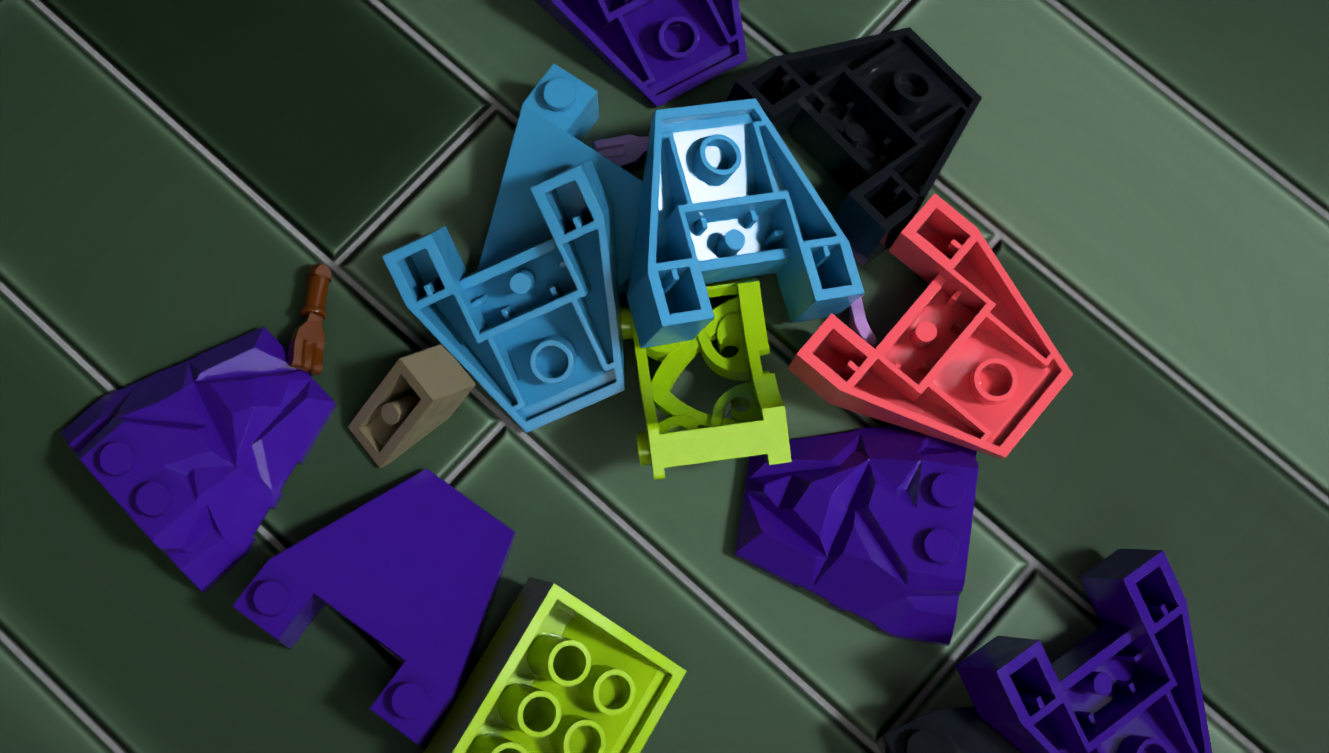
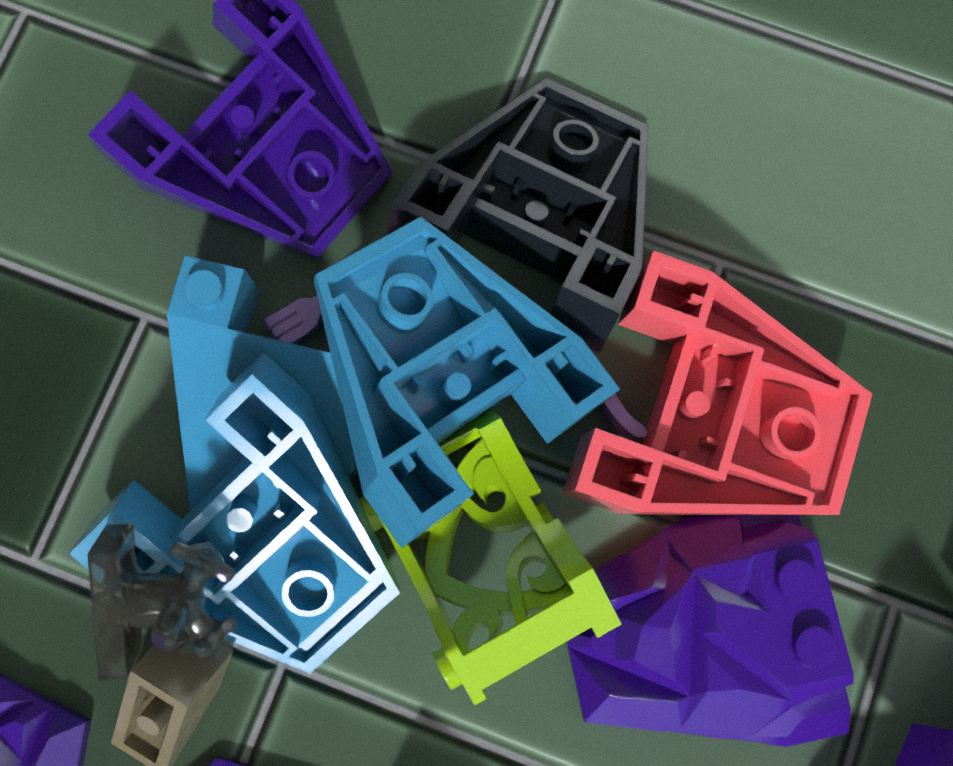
camera: 20 degrees left, 5 degrees up
reddish brown piece [288,262,332,375] -> none
none -> clear smoke piece [87,524,237,680]

